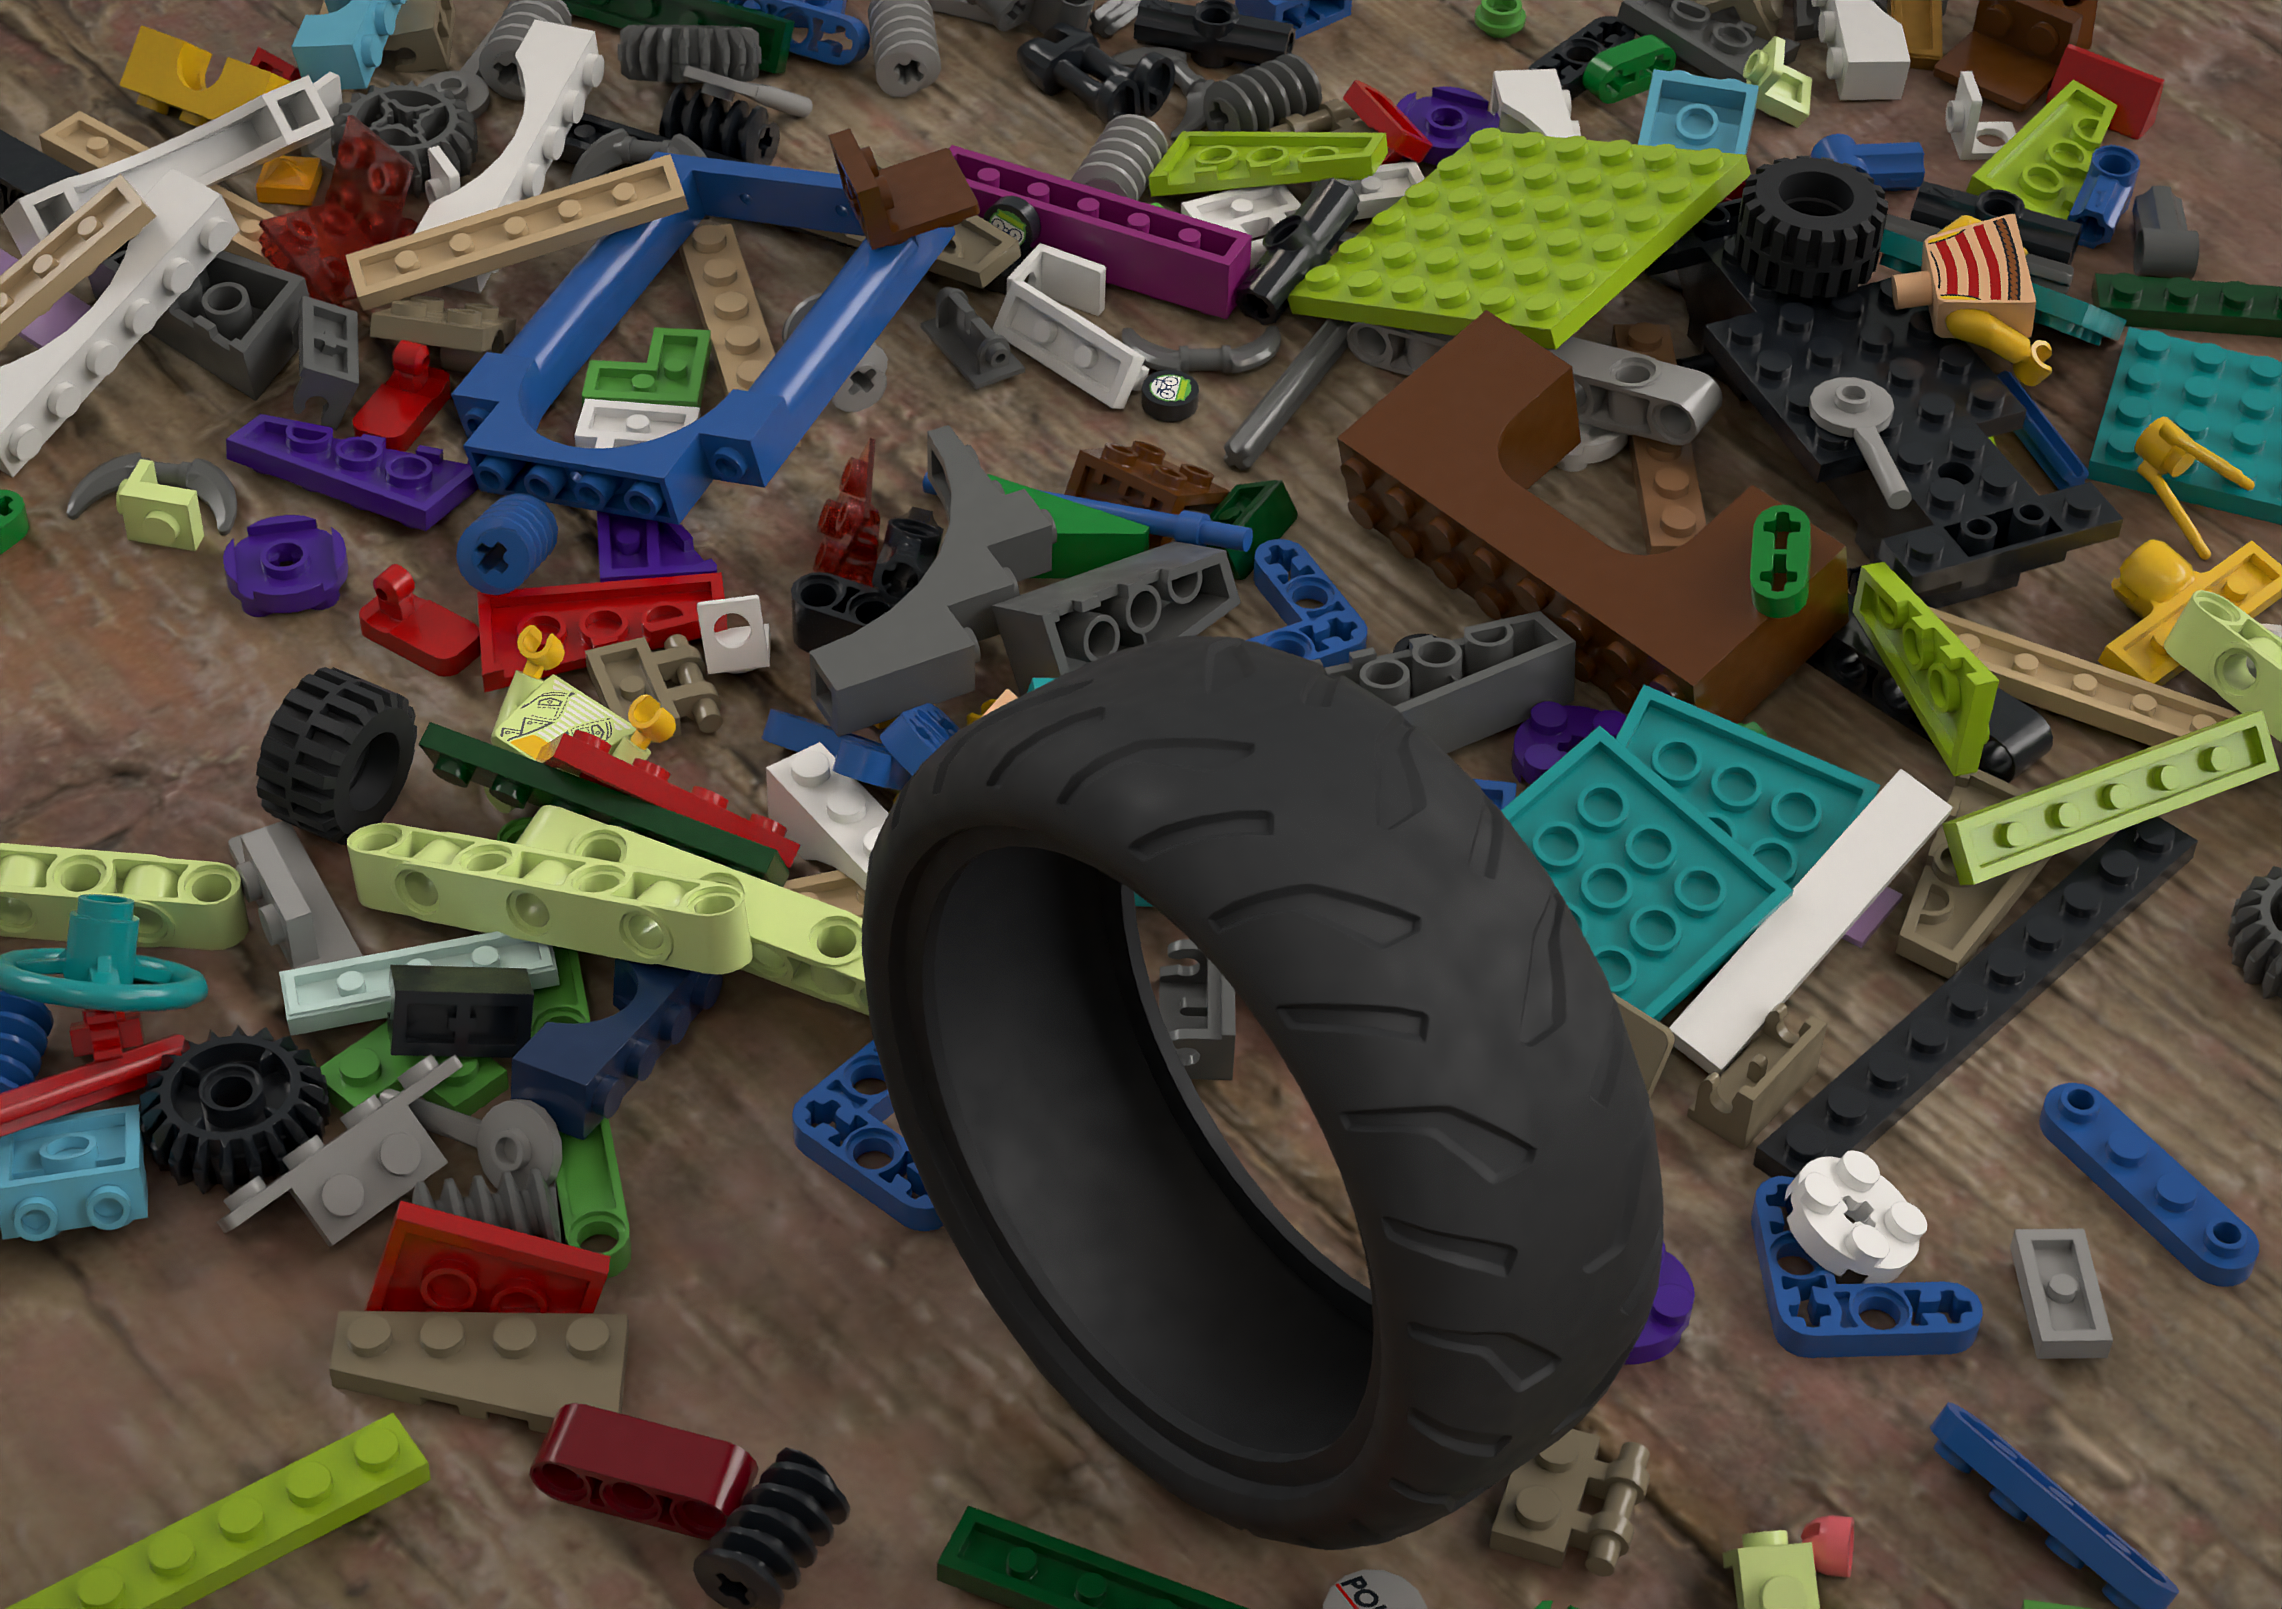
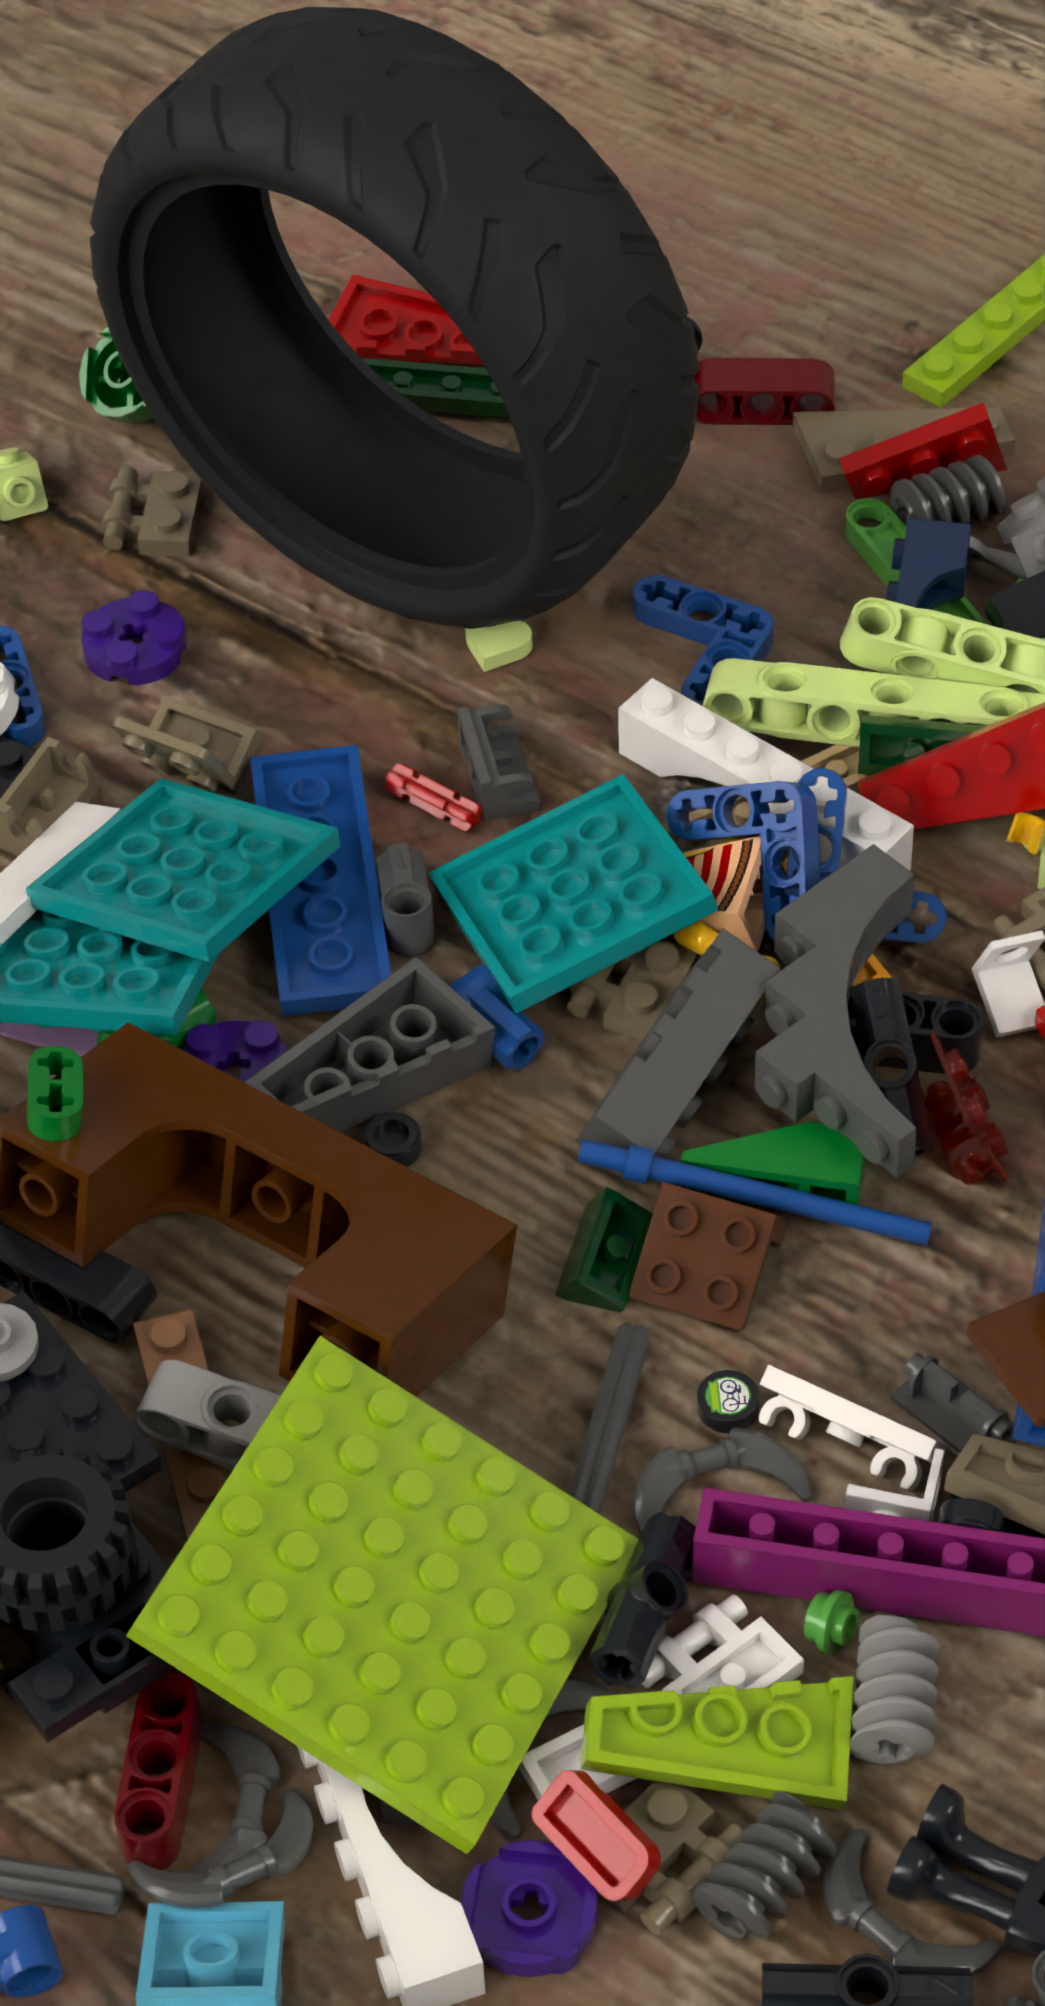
camera: 170 degrees right, 5 degrees up
blue beam [1245,539,1368,668] -> none

